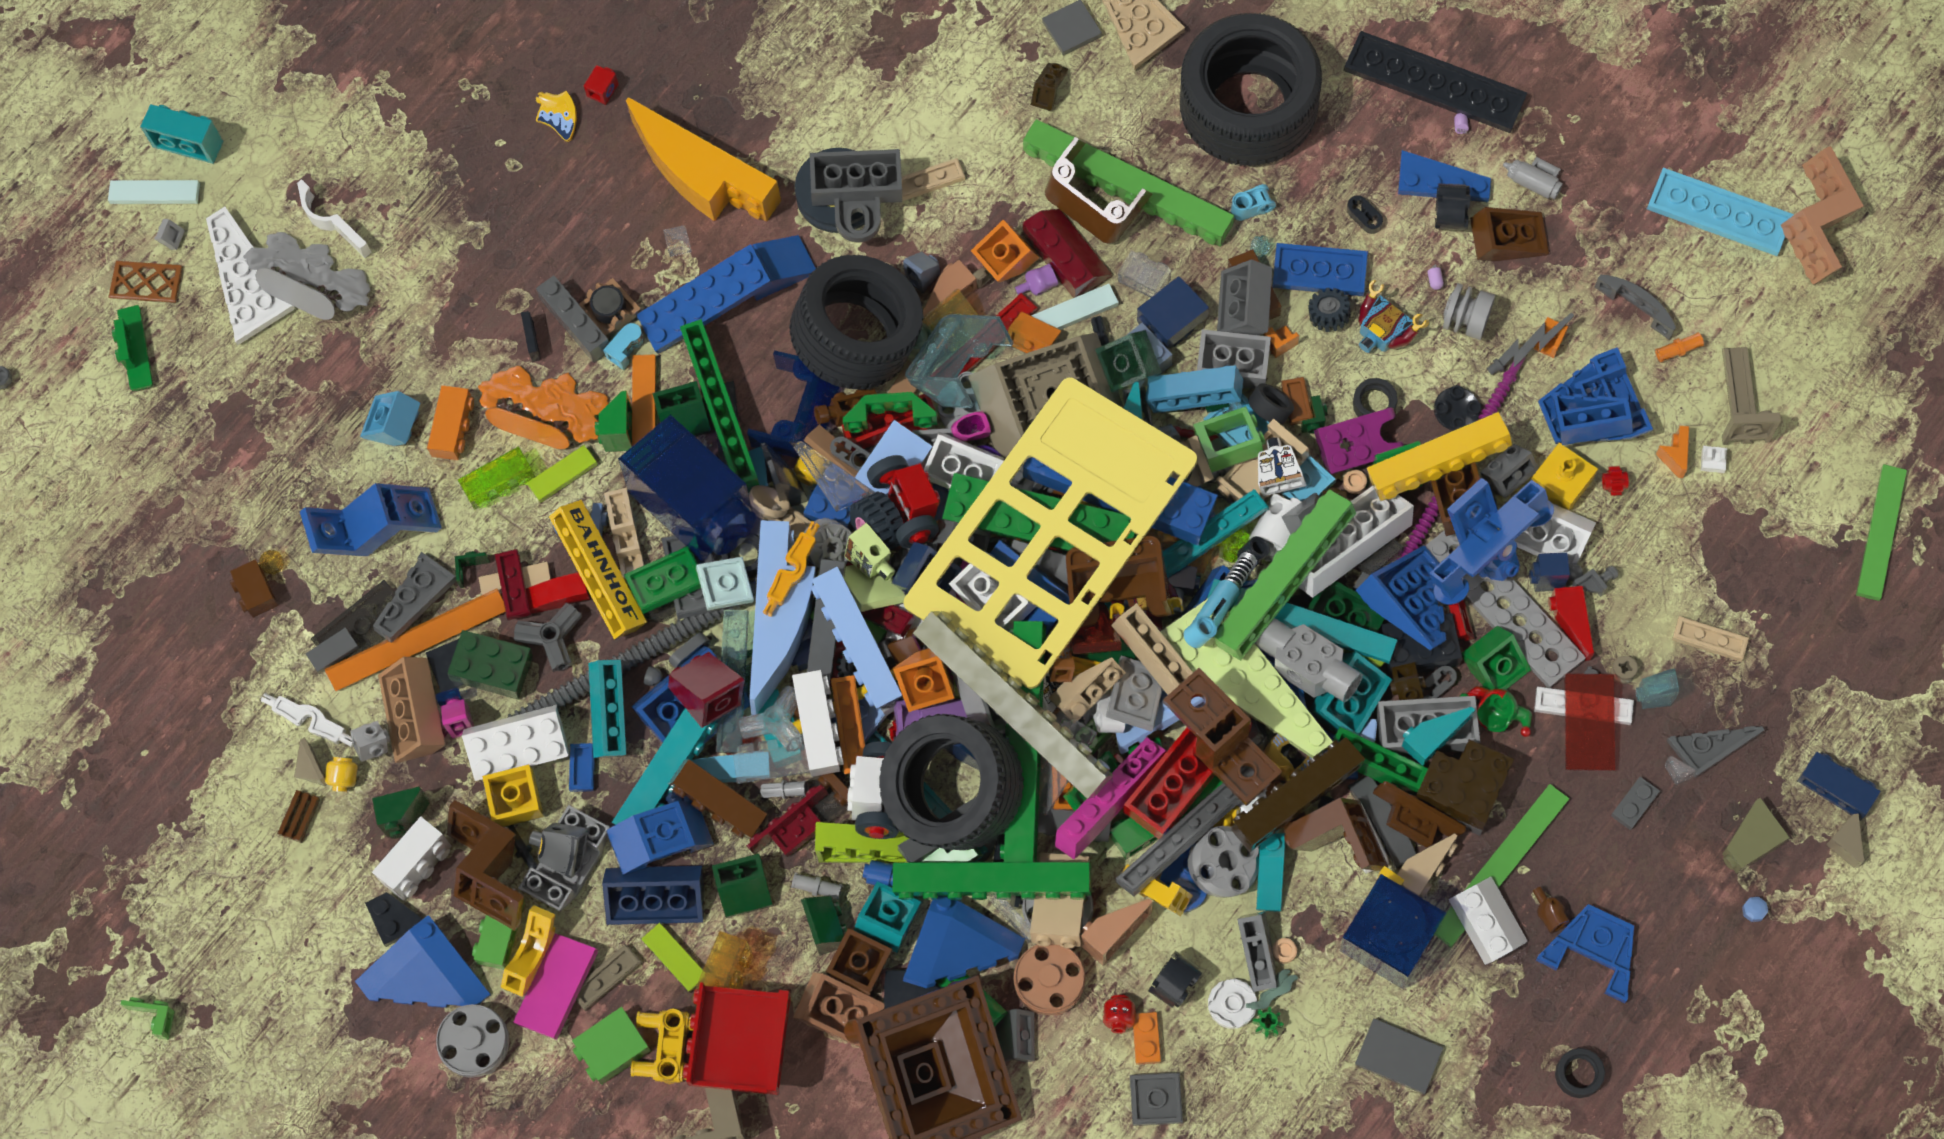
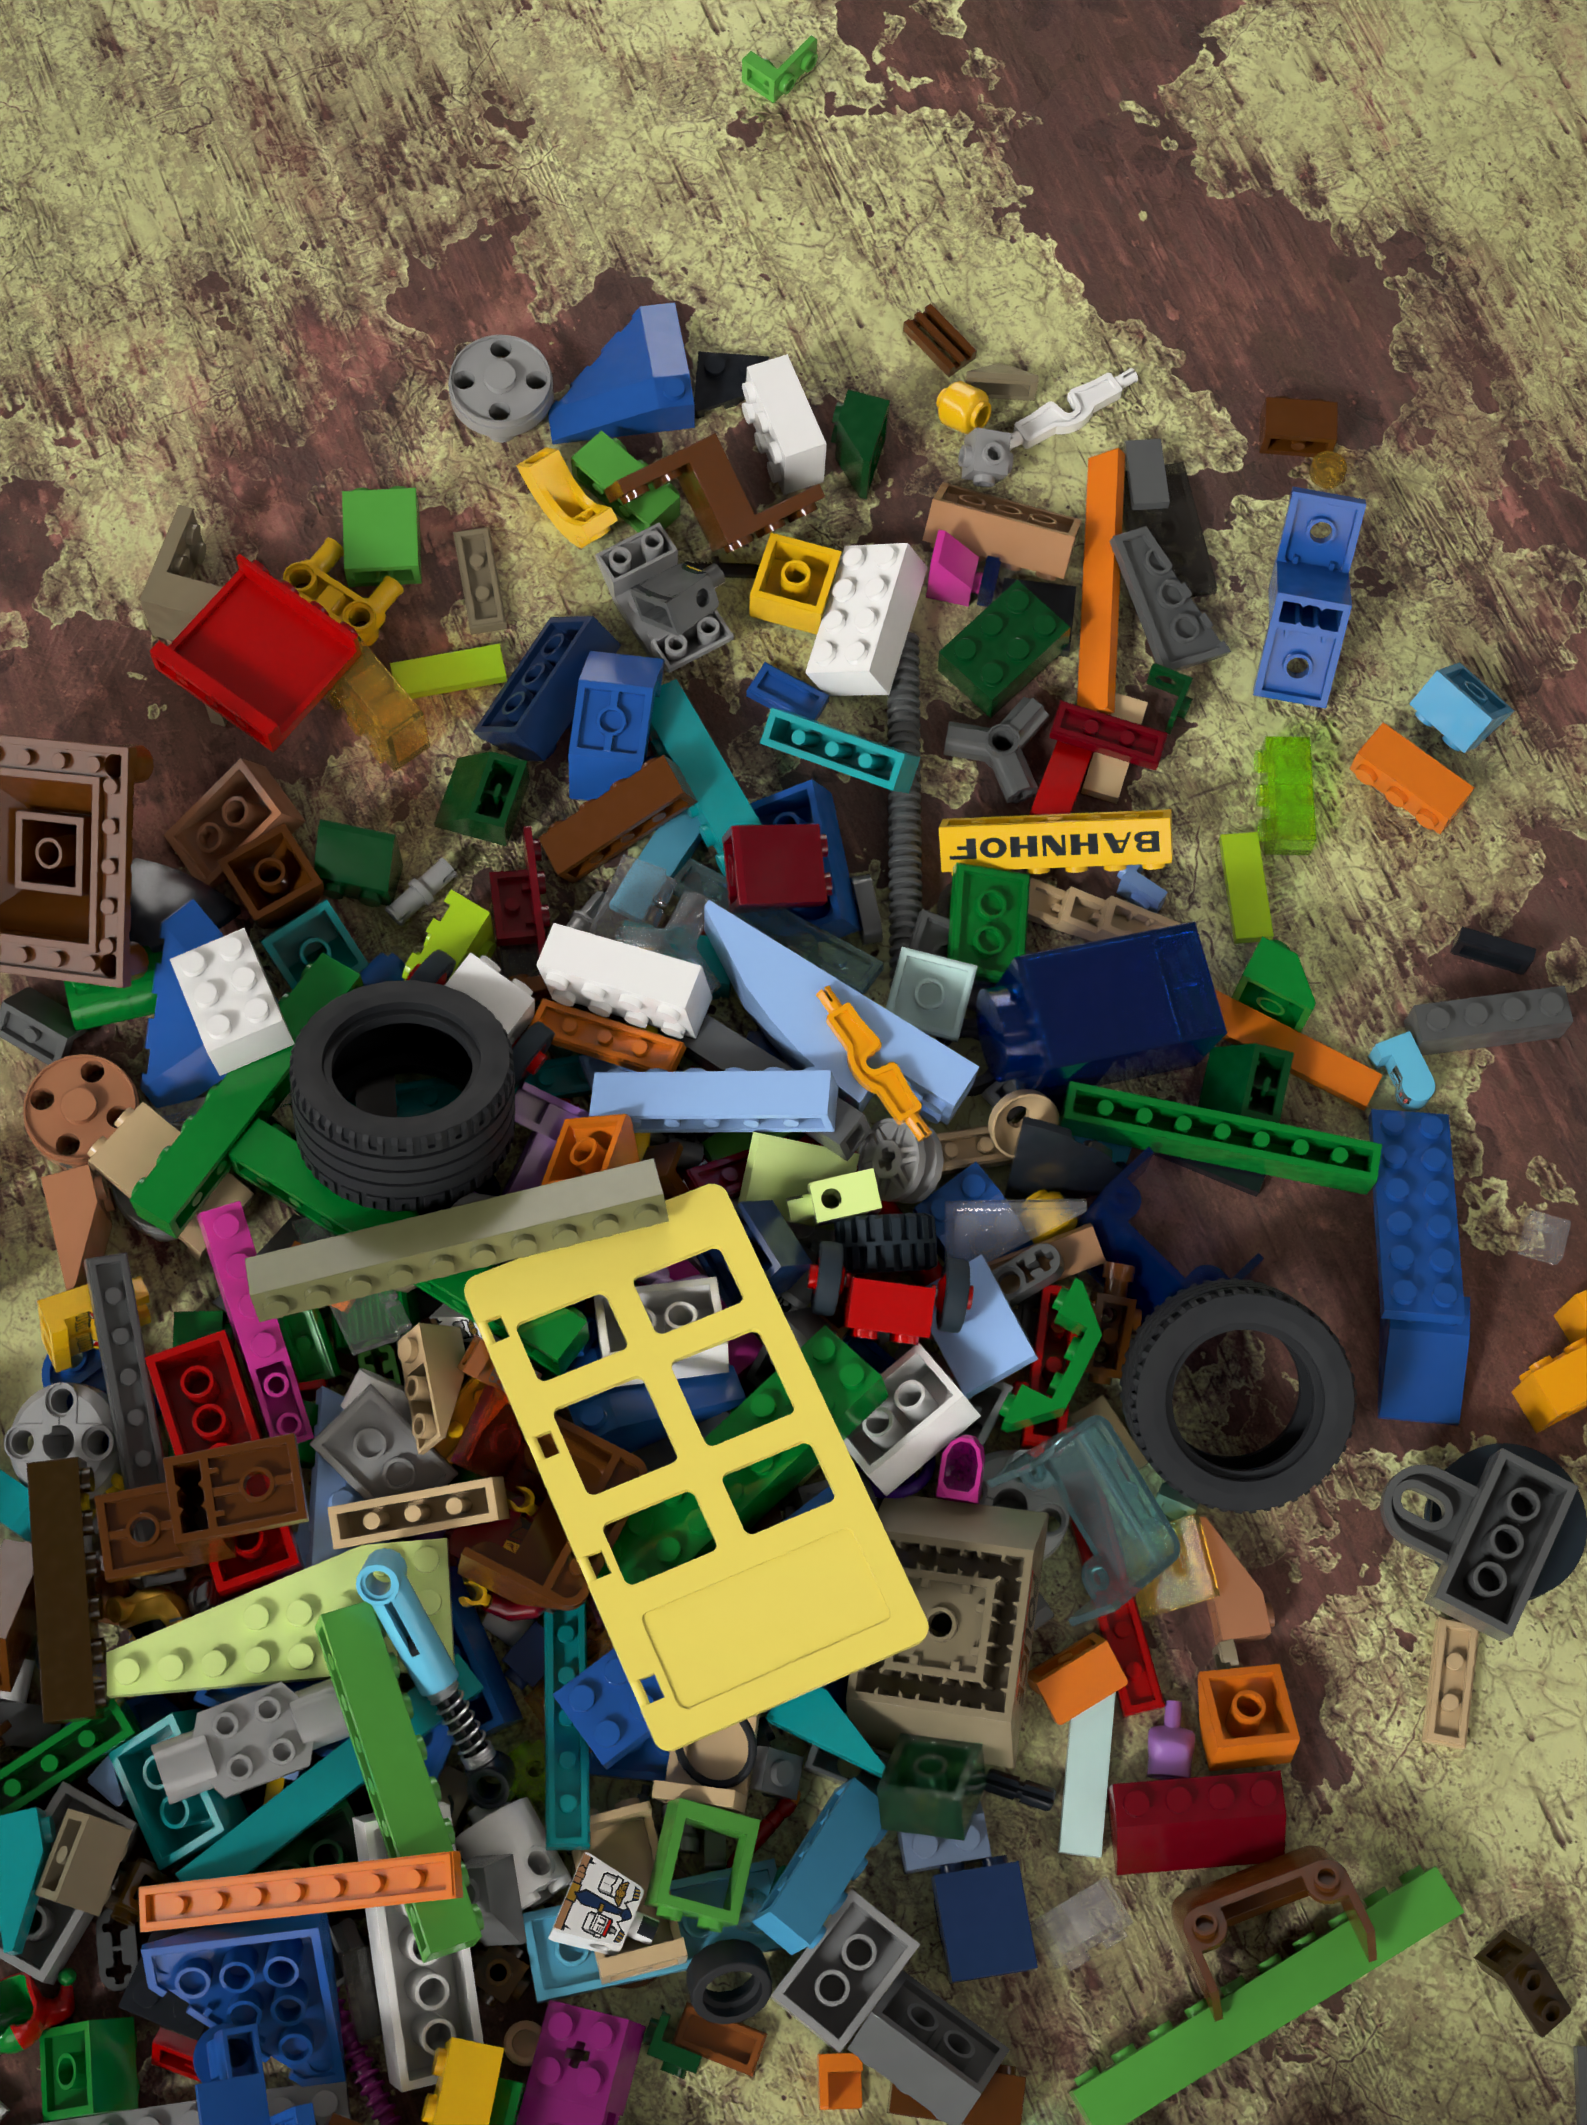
camera: 110 degrees right, 0 degrees up
orange plant [478,366,609,449] -> none
dark pink tile [513,933,598,1040] -> none
piece [579,278,641,339] -> none
dark grey hinge [644,666,663,686] -> none
sand blue slope [903,252,940,293] -> none
none -> dark tan brick [34,1808,132,1916]
none -> orange tile [139,1851,463,1932]
none -> white brick [170,928,295,1076]

